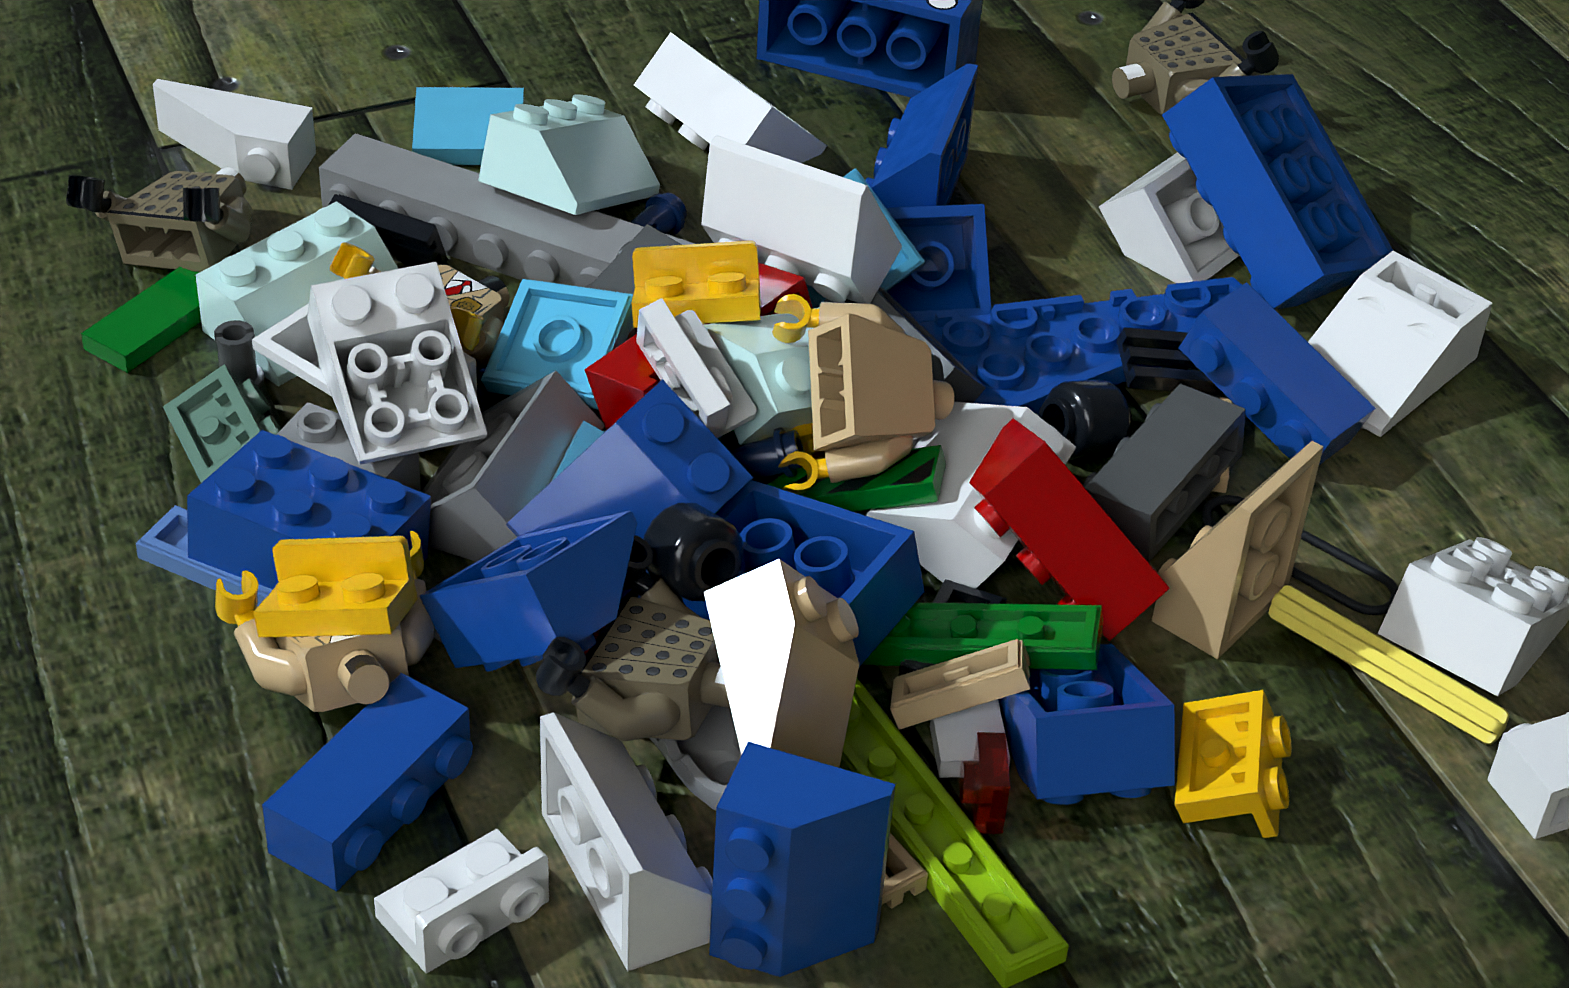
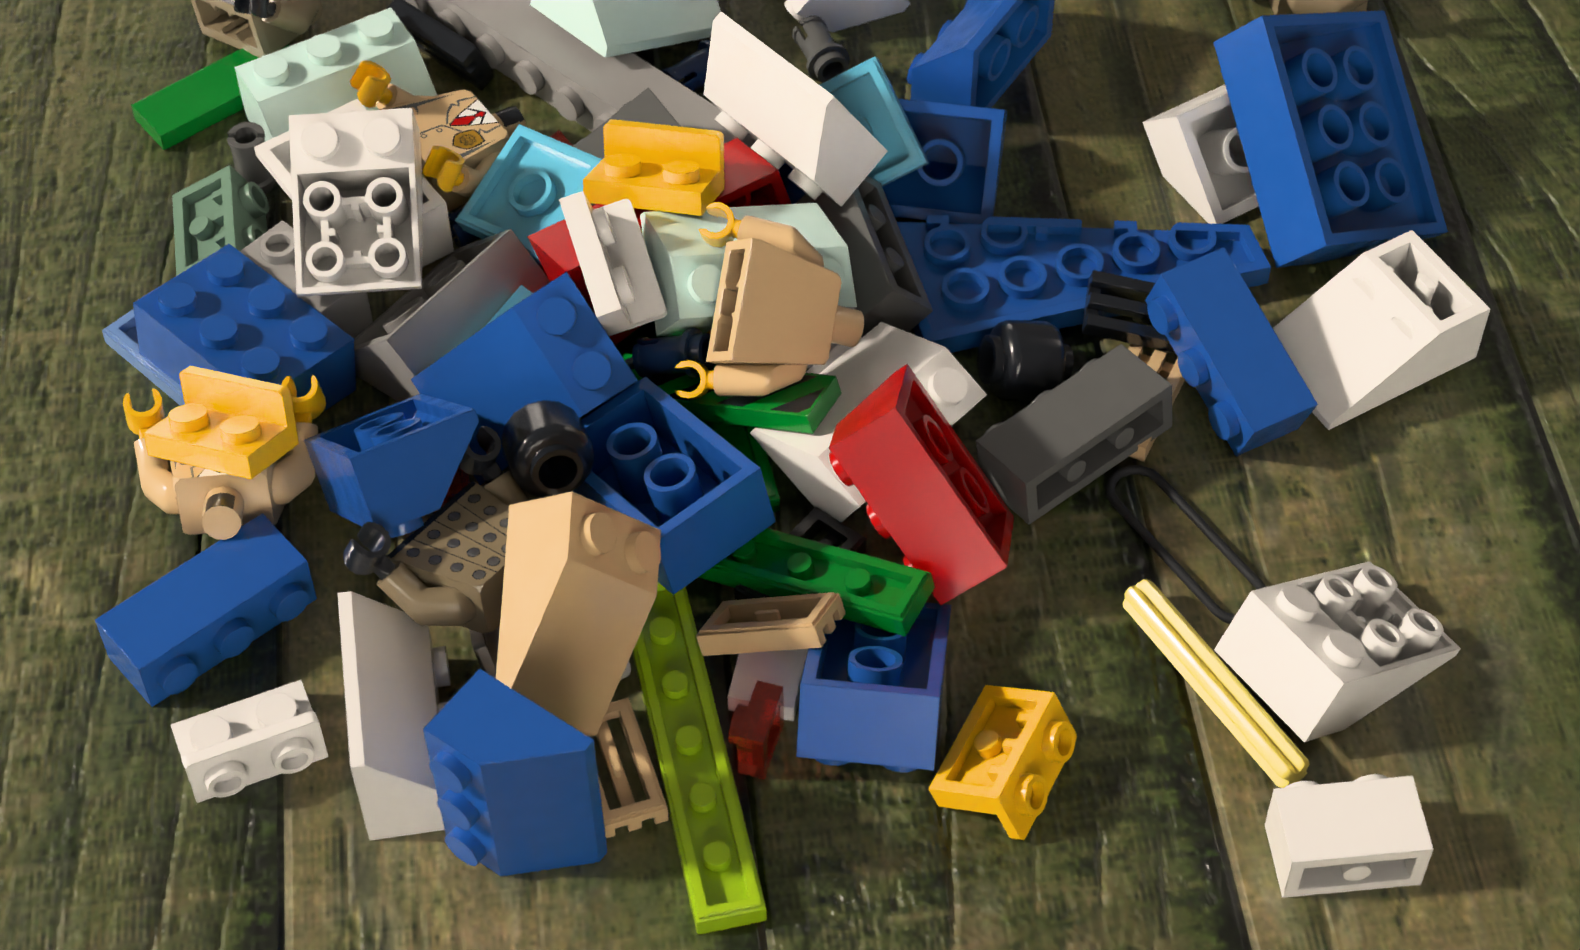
camera: 20 degrees right, 10 degrees up
tan slope [1152,441,1323,659] -> none

